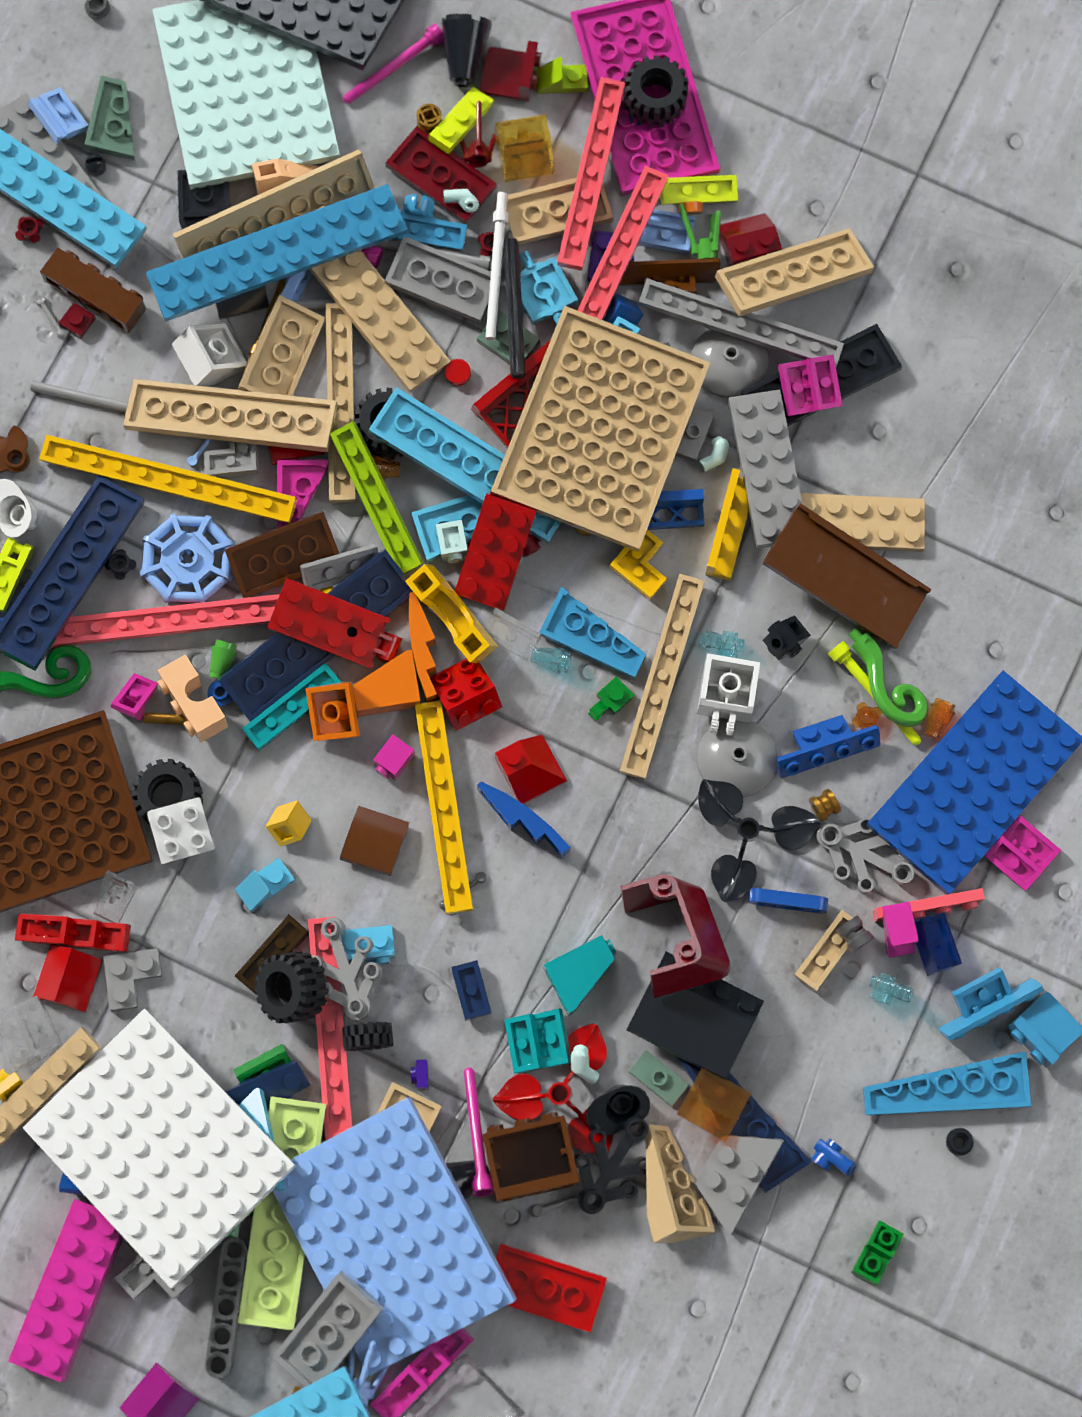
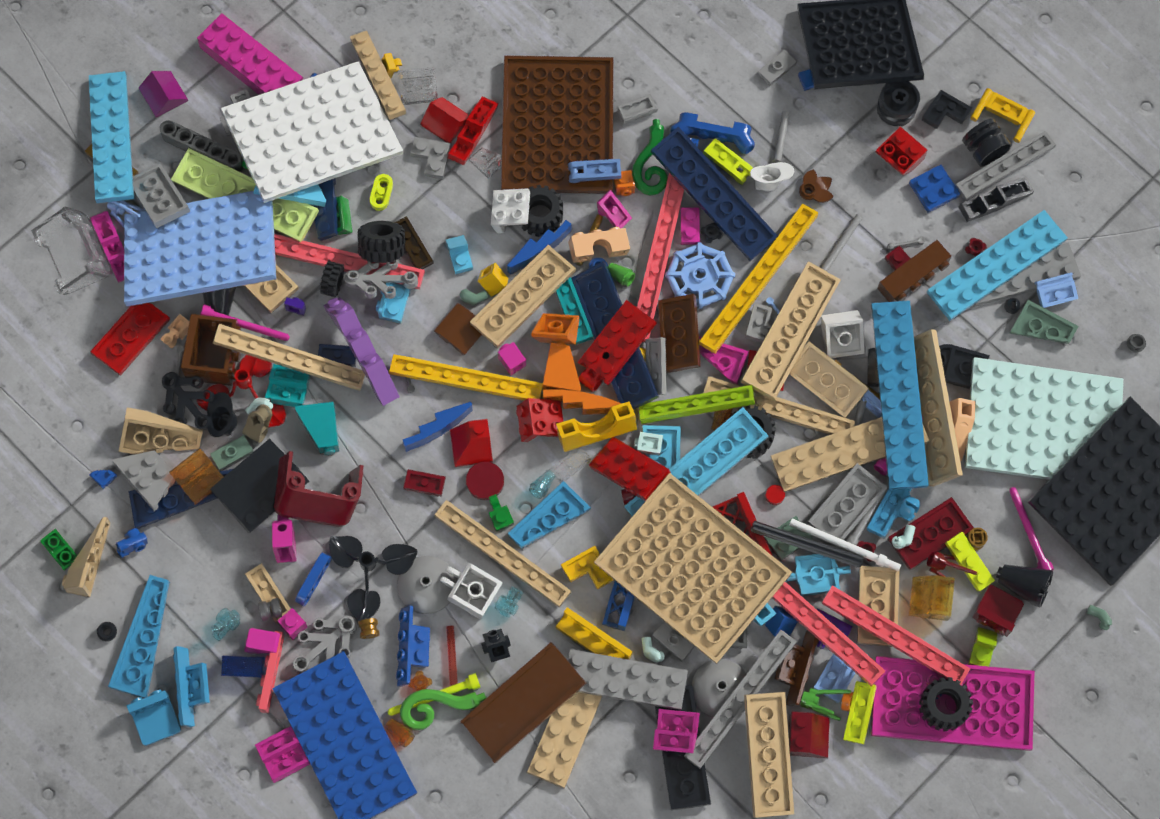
camera: 110 degrees right, 5 degrees down
none -> tan wedge [62,517,110,597]
none -> blue tile [89,470,117,489]
none -> light nougat plate [161,314,190,349]
none -> tan plate [213,324,365,391]
none -> dark tan piece [242,404,272,443]
none -> dark pink torso [272,515,297,563]
none -> dark pink brick [278,608,308,640]
none -> medium lavender arch [323,297,400,406]
none -> neon yellow plate [370,174,393,211]
none -> dark red plate [403,469,446,497]
none -> clear red bar [446,625,458,686]
none -> sand green arm [460,289,489,306]
none -> dark red tile [466,462,504,500]
none -> tan plate [470,245,576,348]
none -> blue slope [507,220,572,274]
none -> medium blue plate [568,159,621,183]
none -> orange bracket [614,170,635,196]
none -> dark pink plate [680,207,700,245]

